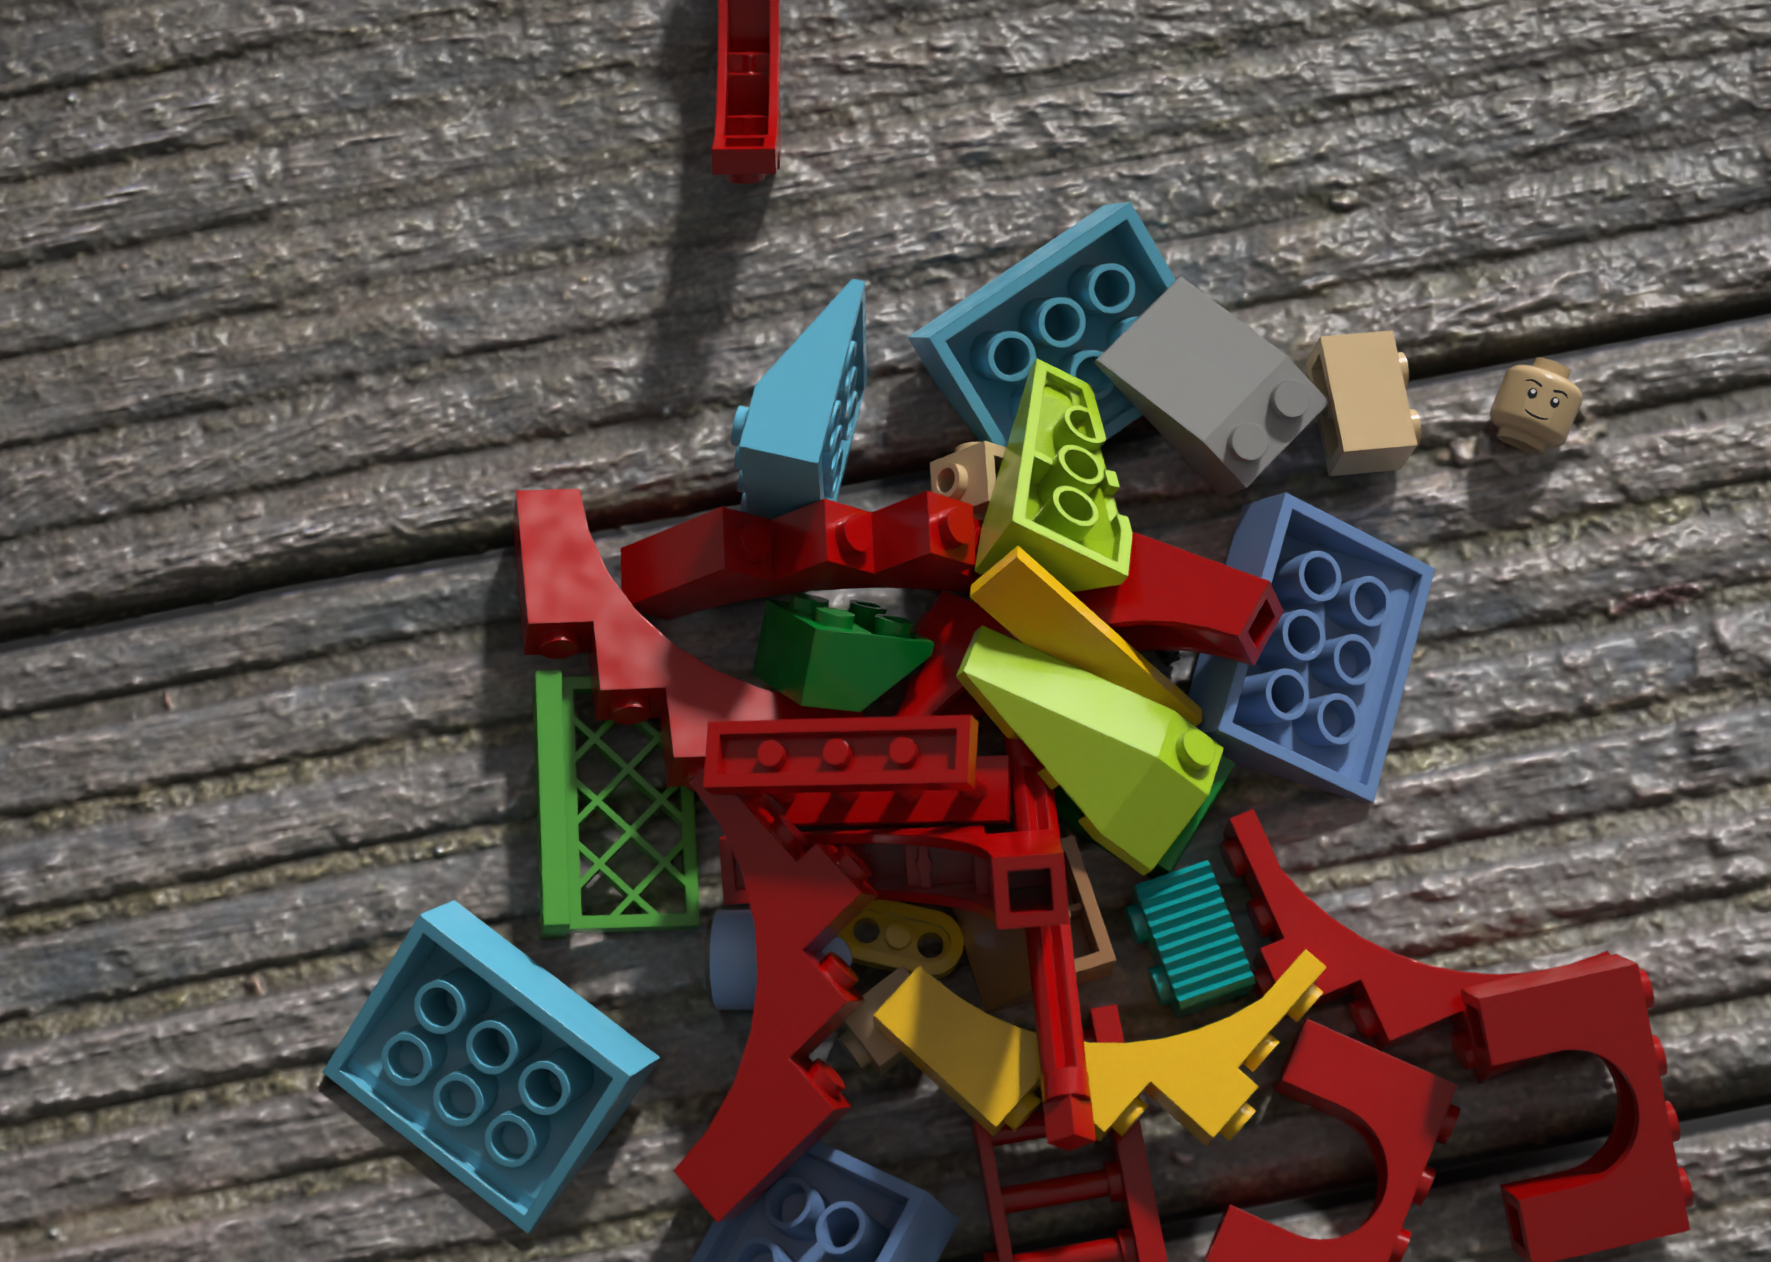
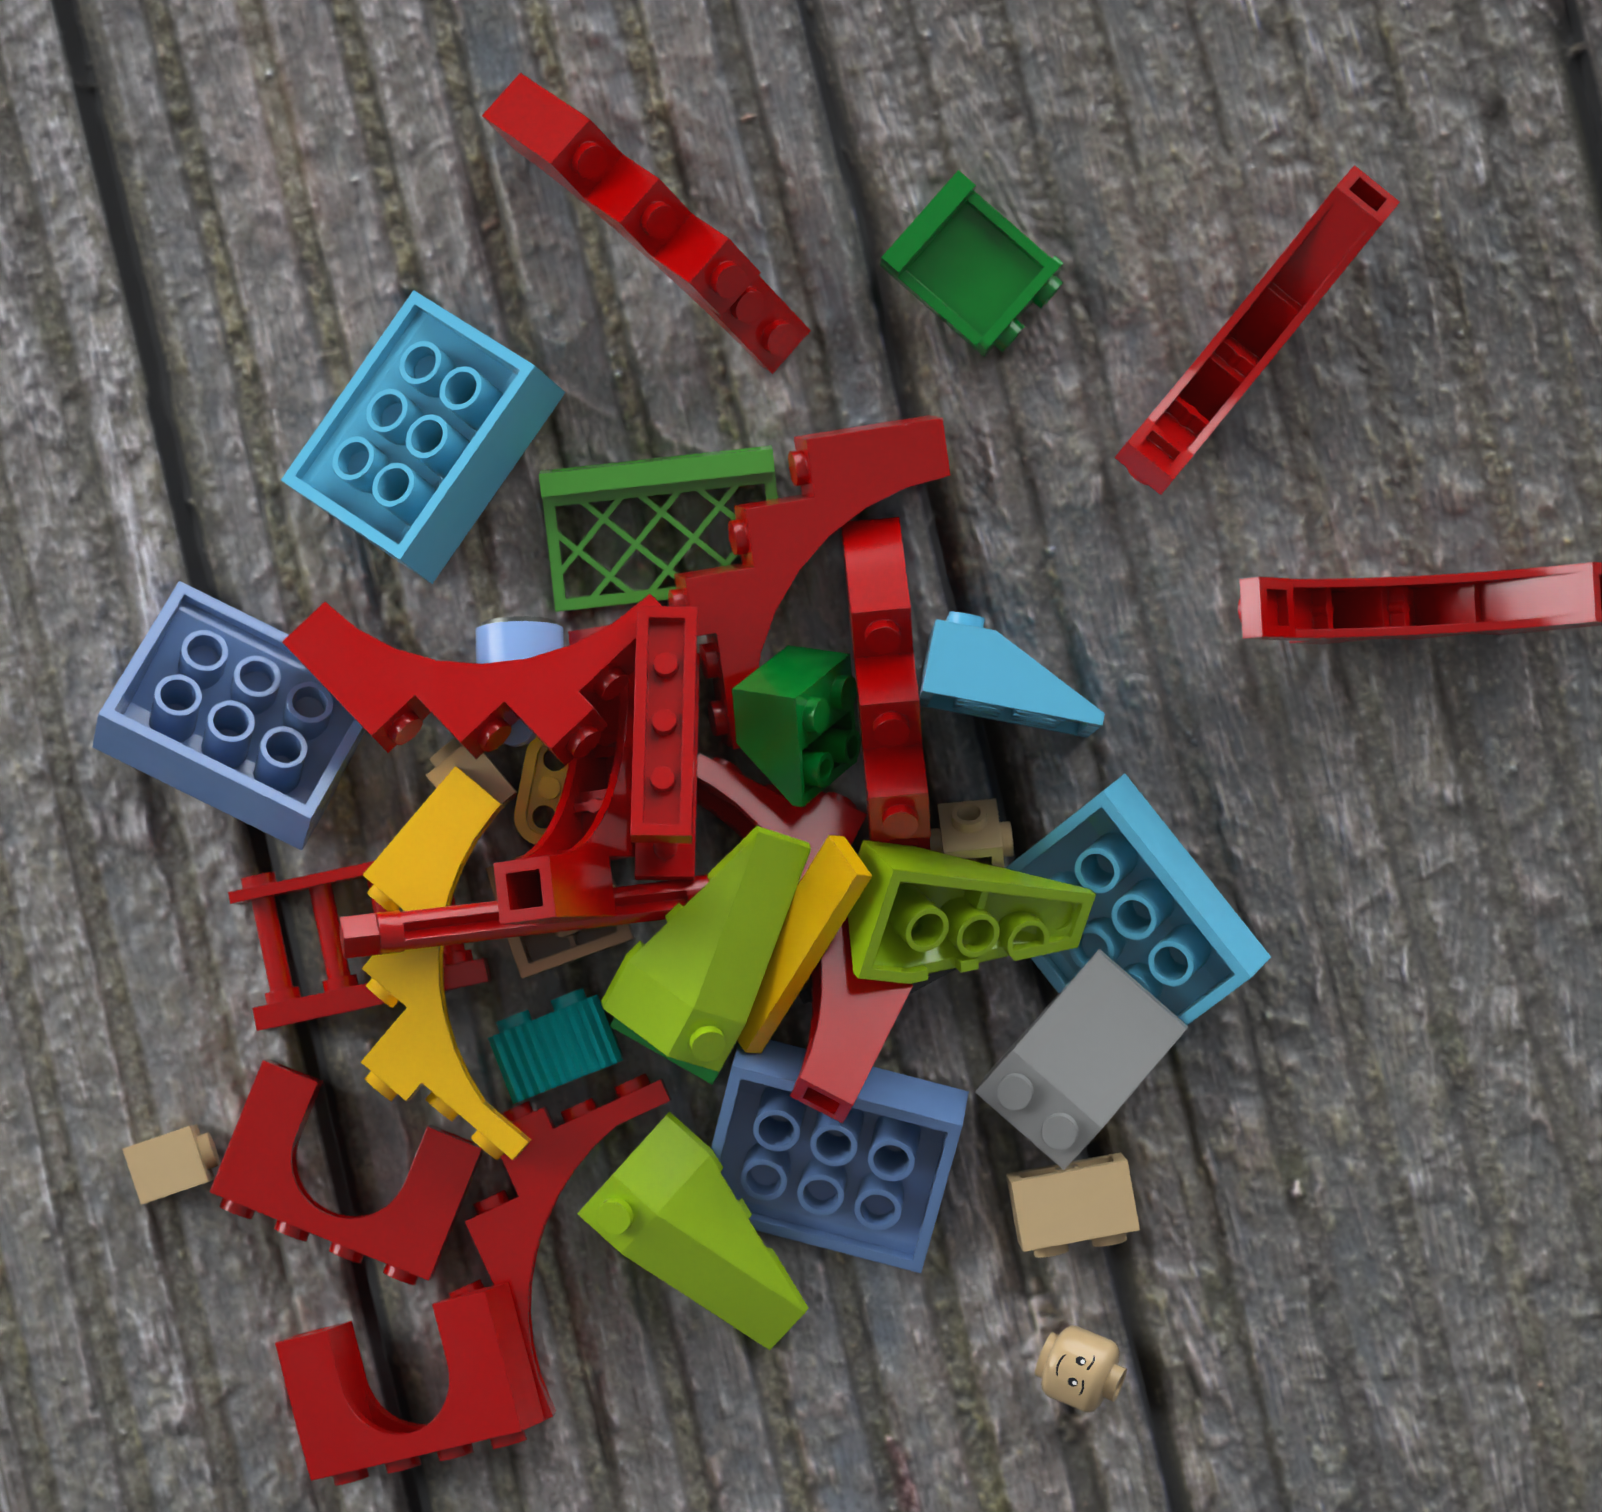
camera: 85 degrees right, 15 degrees up
none -> red arch [482,73,811,374]
none -> lime wedge [577,1111,809,1350]
none -> green panel [880,170,1064,357]
none -> red arch [1115,165,1400,495]

